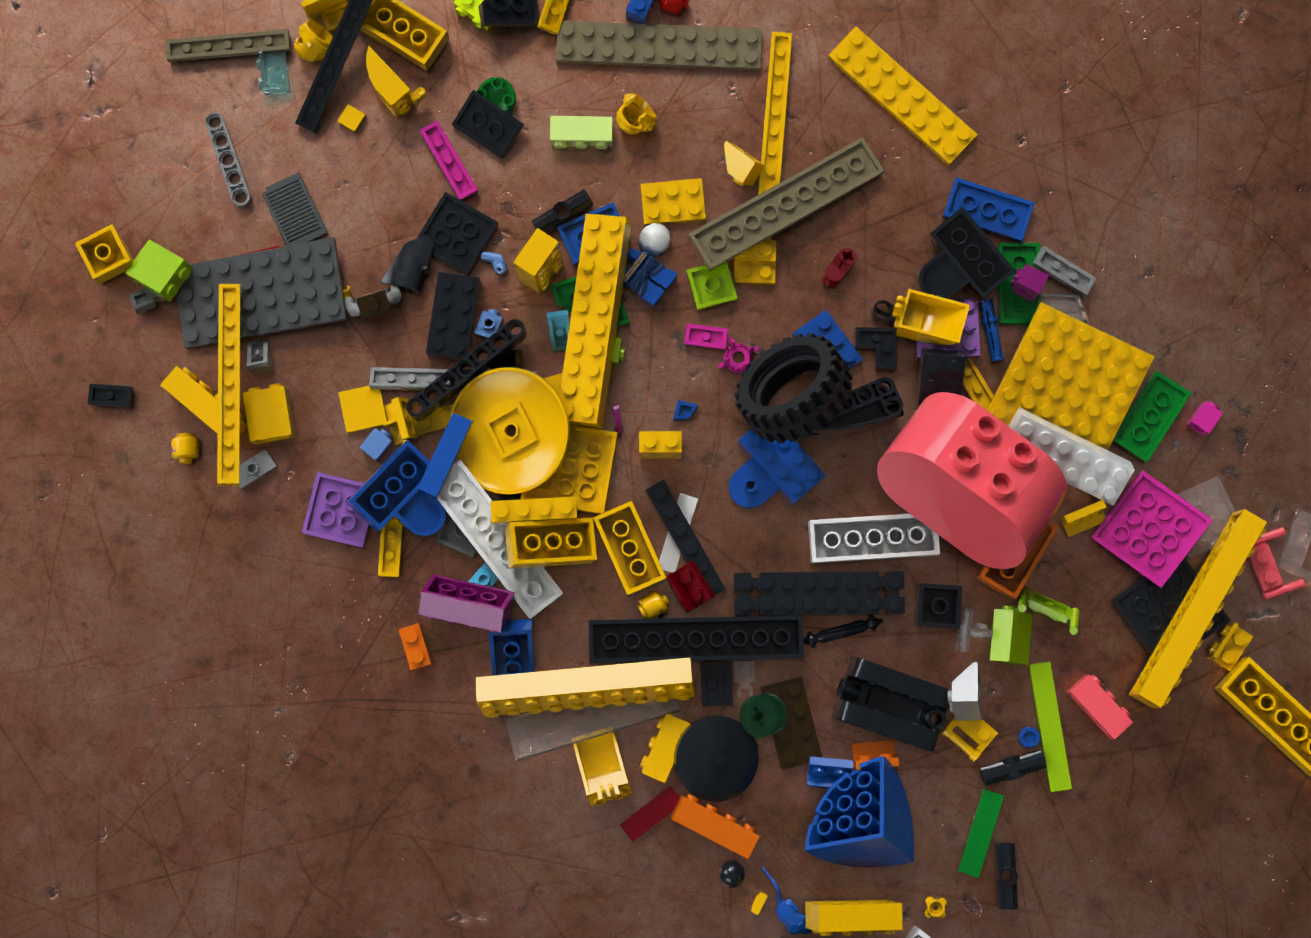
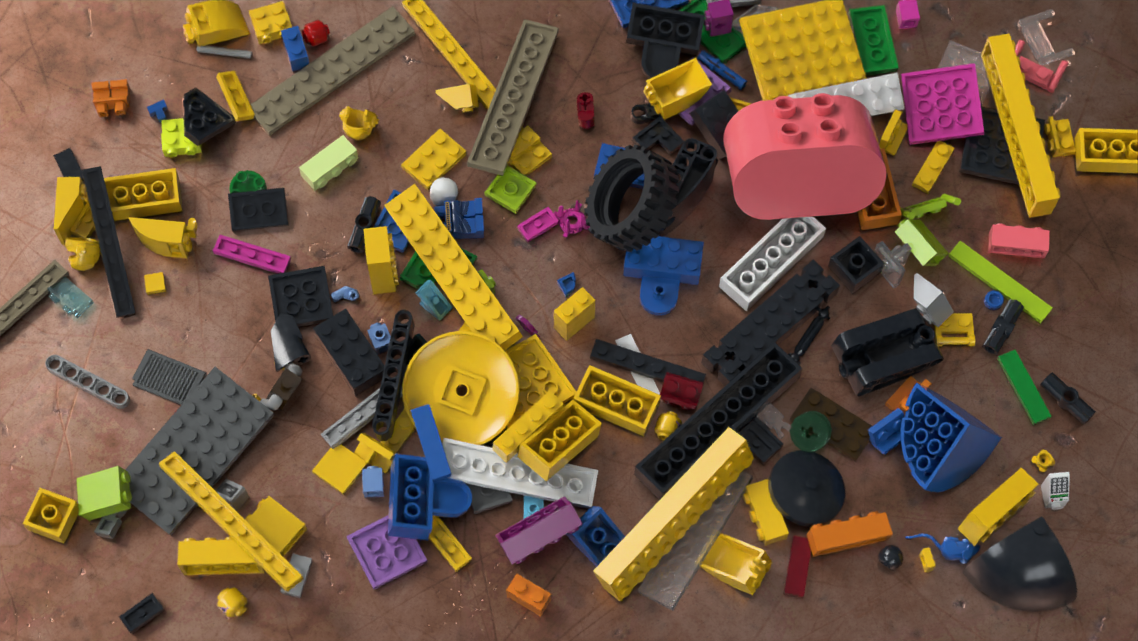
camera: 45 degrees left, 15 degrees down
none -> yellow plate [912,141,955,194]

